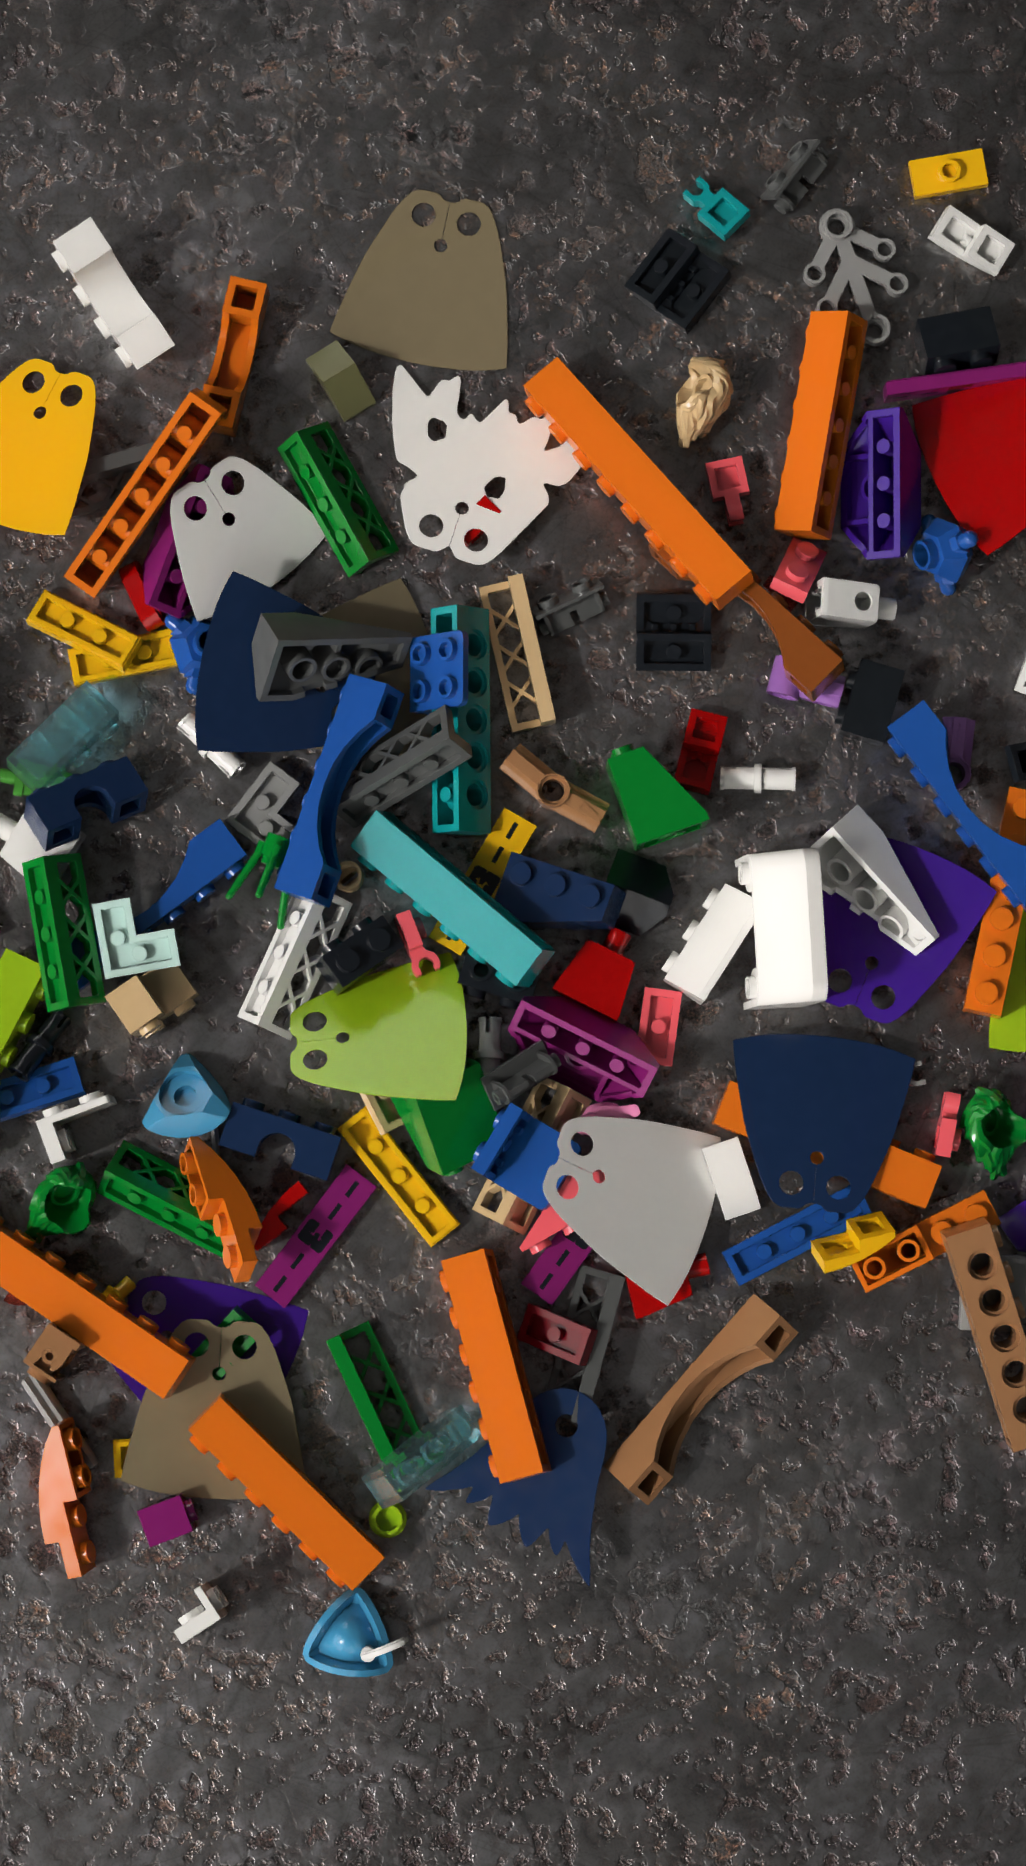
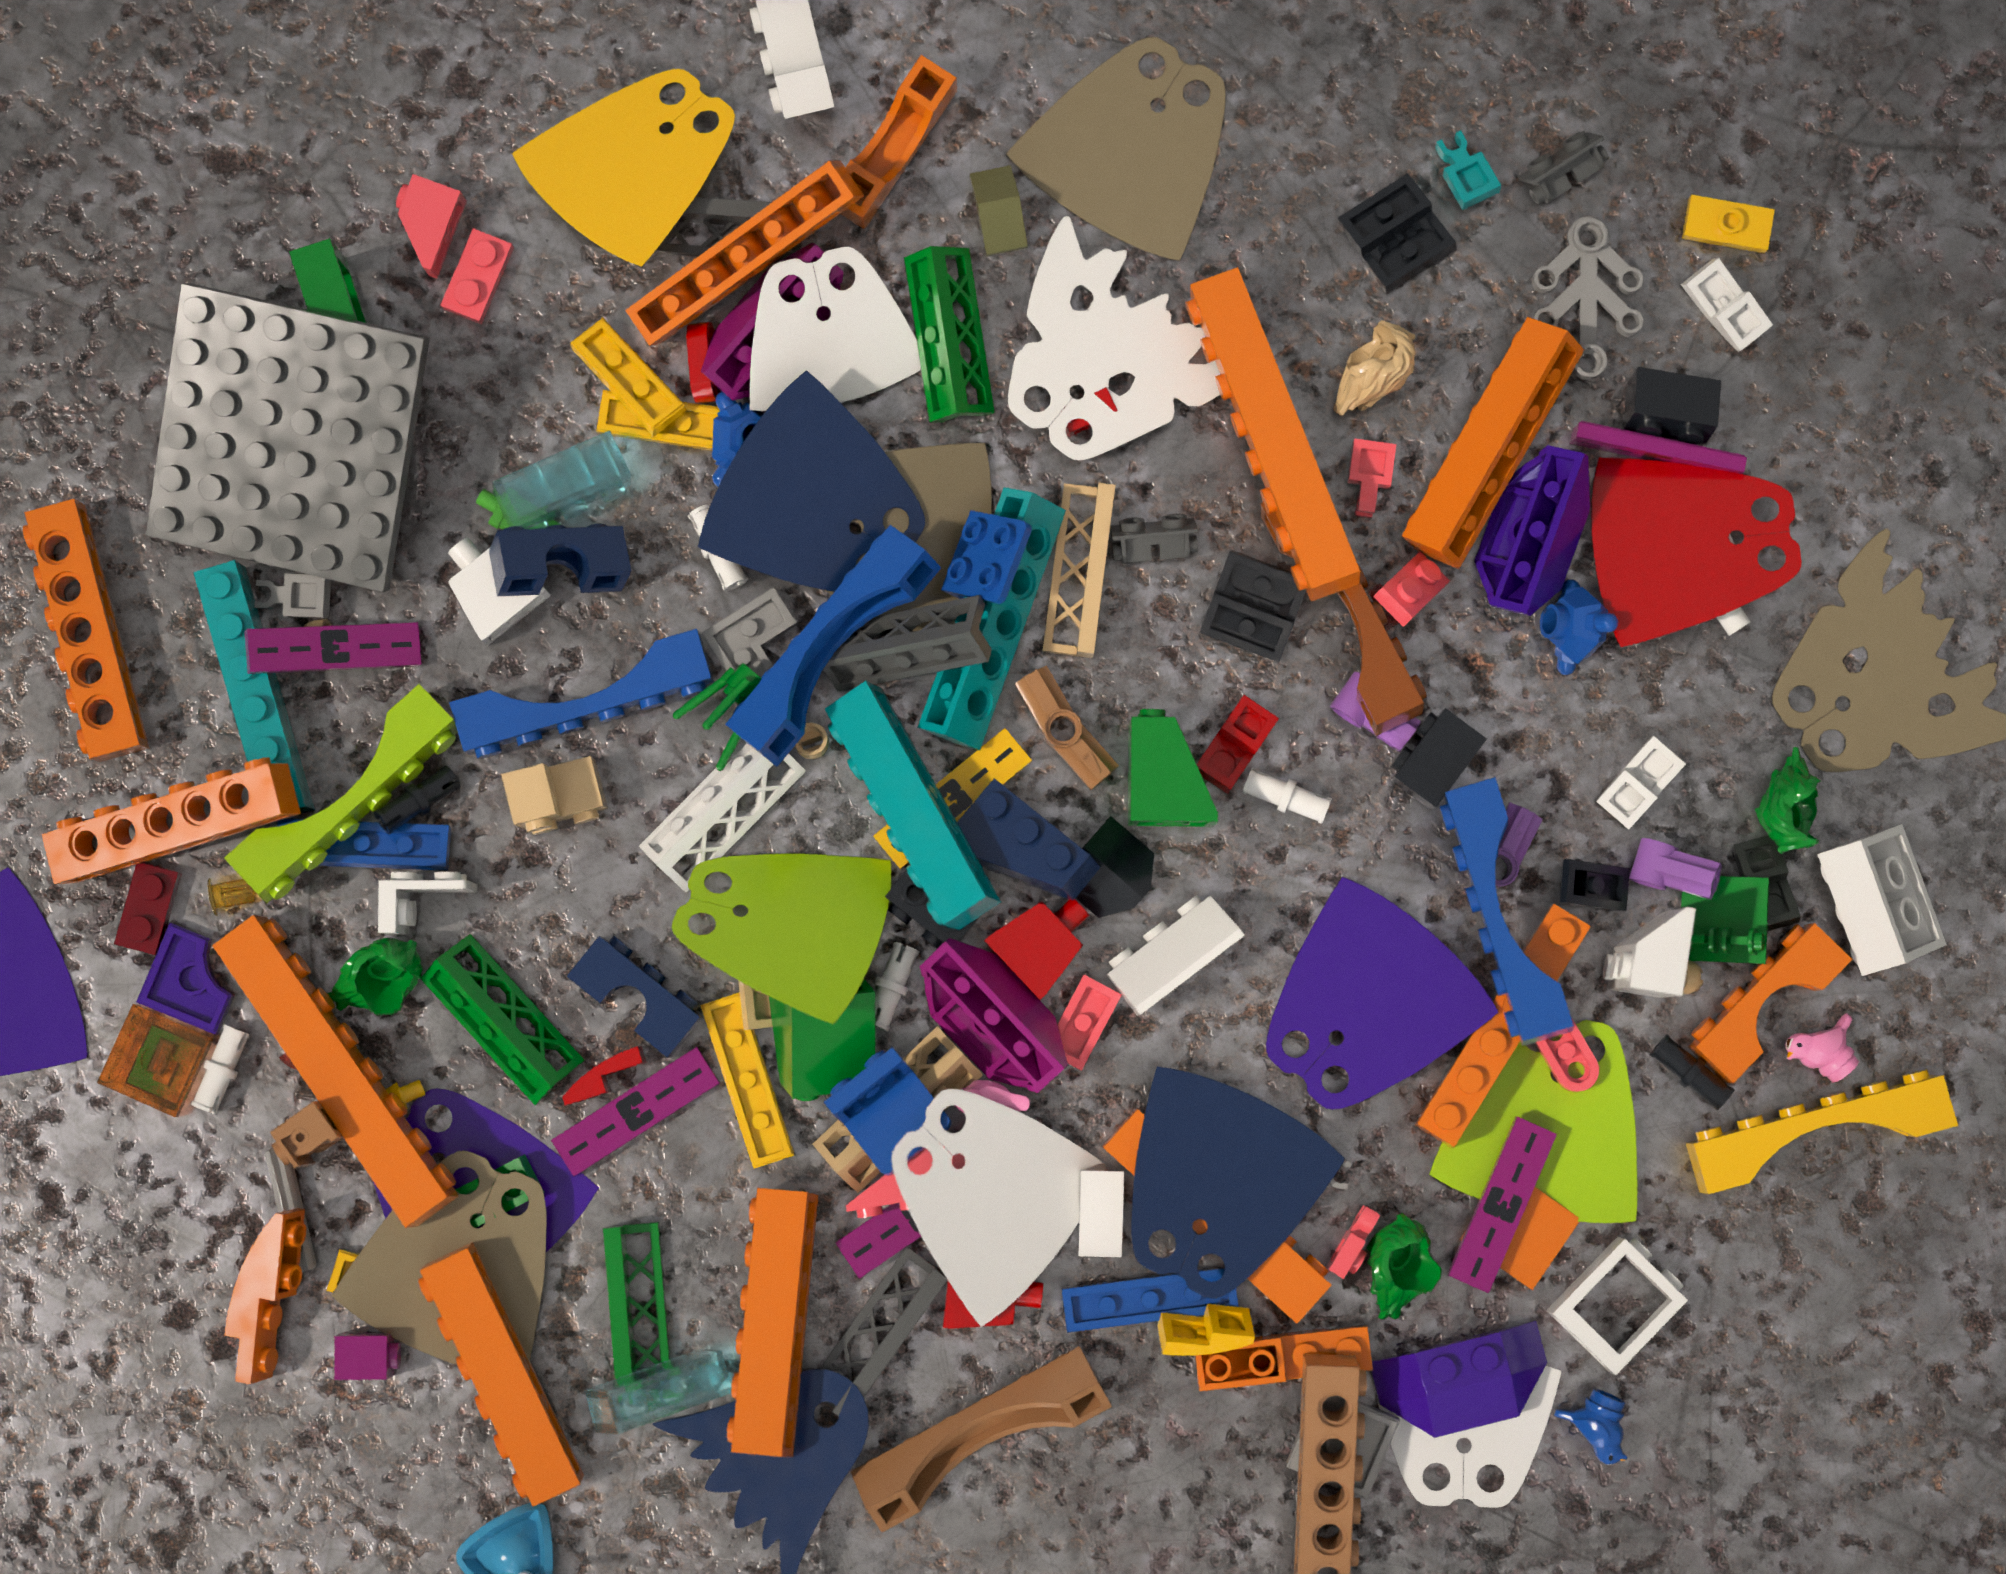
camera: 20 degrees right, 0 degrees up
green fence [22,853,106,1013] -> none
light aqua plate [92,897,181,979] -> none
dark azure hat [142,1054,231,1156] -> none
white bracket [174,1582,229,1644] -> none
orange slope [179,1136,262,1283] -> none
dark grey wedge [251,612,413,702] -> none
black brick [316,915,404,996] -> none
lime plate [369,1499,407,1538] -> none
coral plate [394,909,441,978] -> none
dark grey hinge [480,1040,561,1111] -> none
dark red plate [517,1303,598,1366] -> none
white windscreen [735,848,828,1010] -> none
white torso [804,577,897,629] -> none
white wedge [810,804,939,956] -> none

